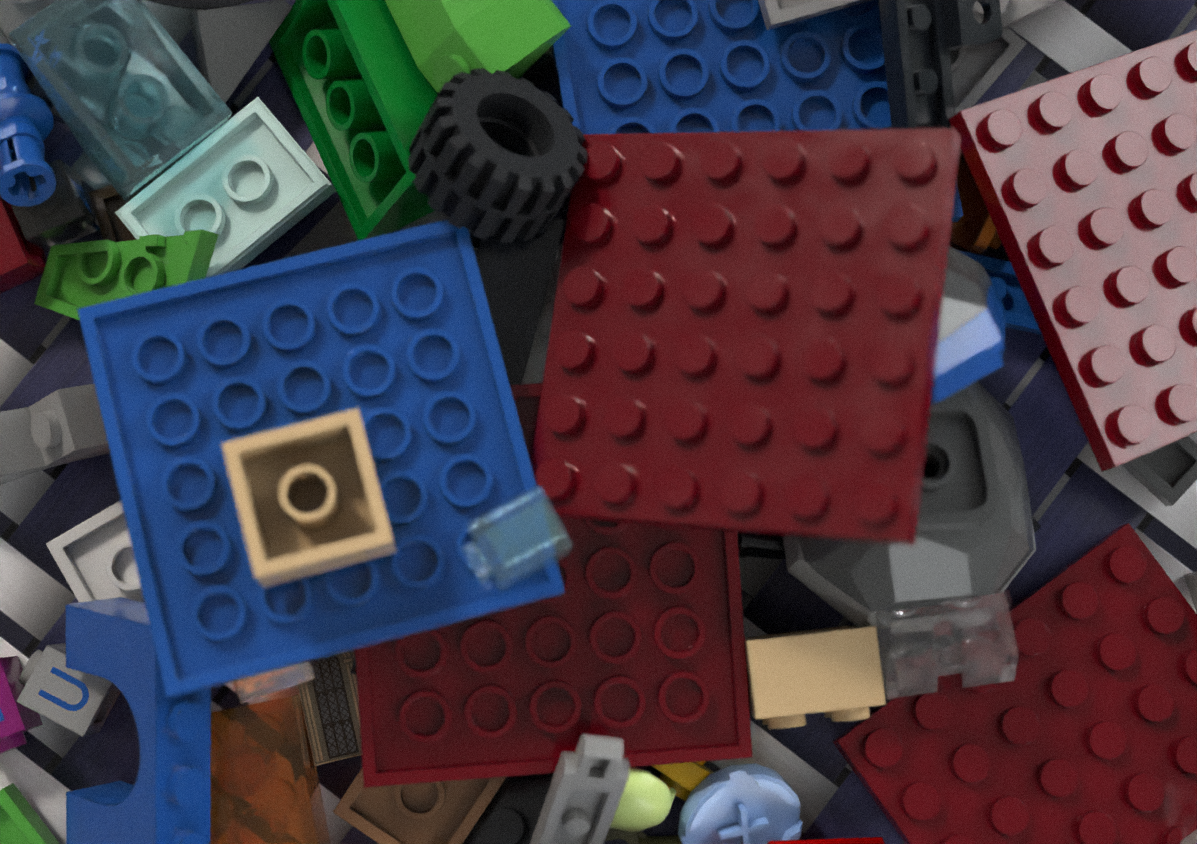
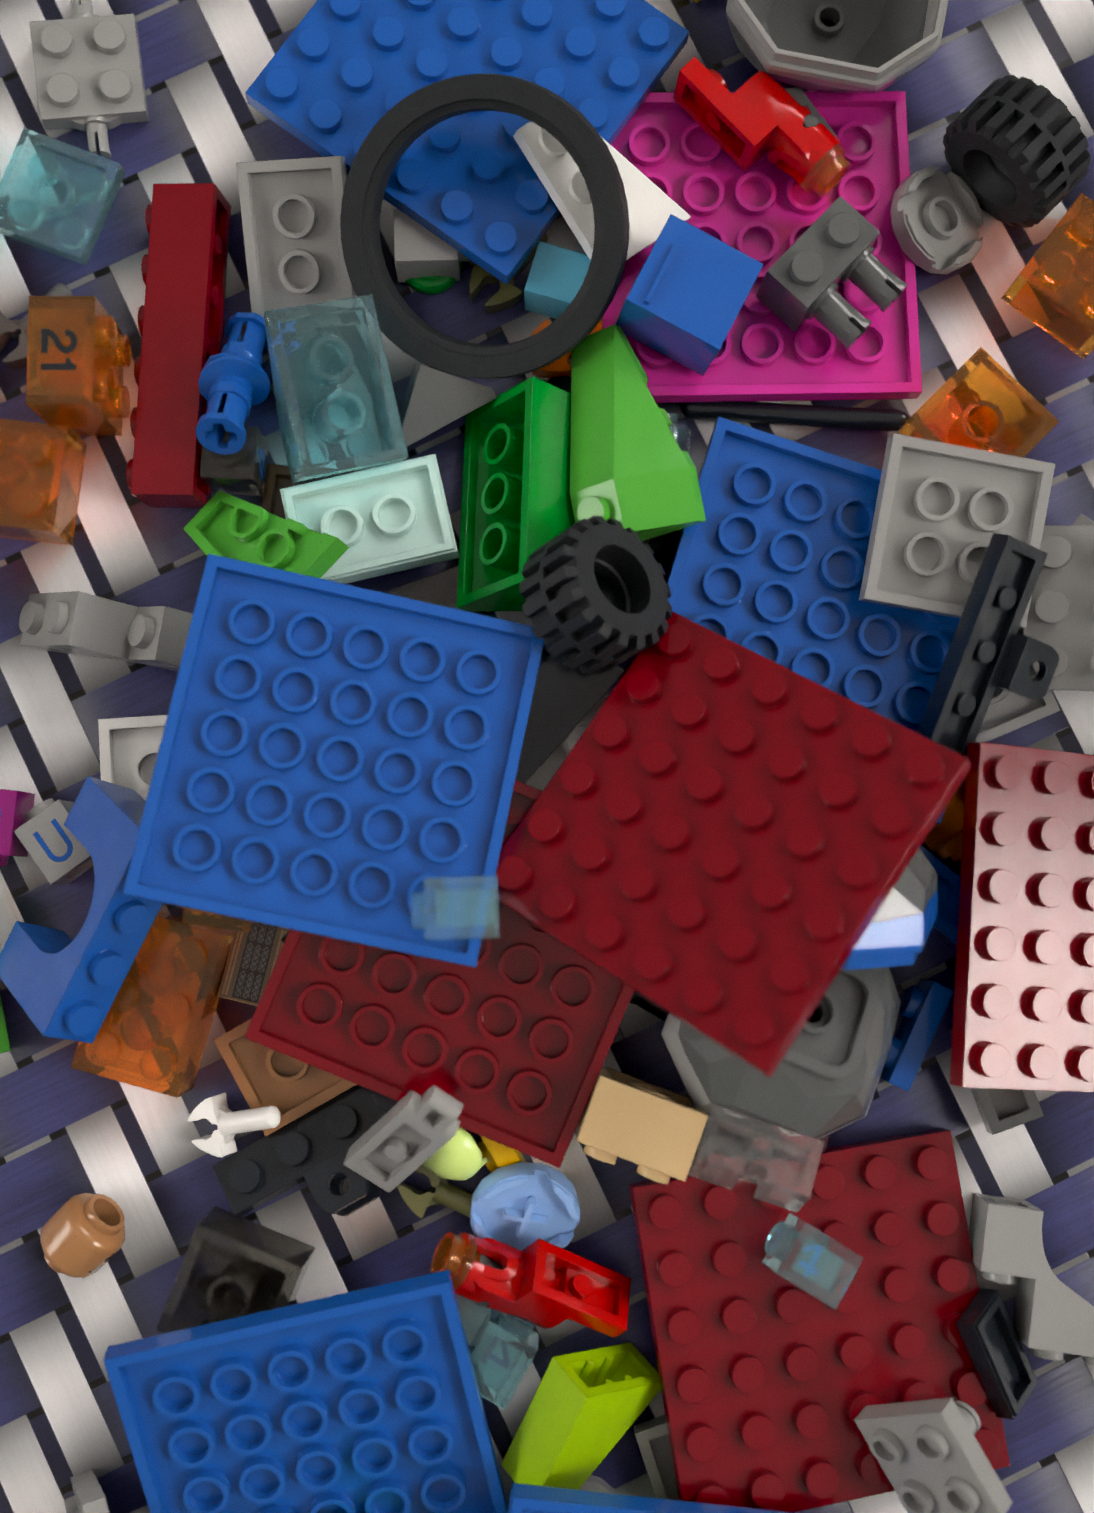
camera: 25 degrees right, 0 degrees up
tan brick [221,408,397,588] -> none
none -> clear light blue brick [762,1213,864,1310]
none -> blue plate [880,978,954,1092]

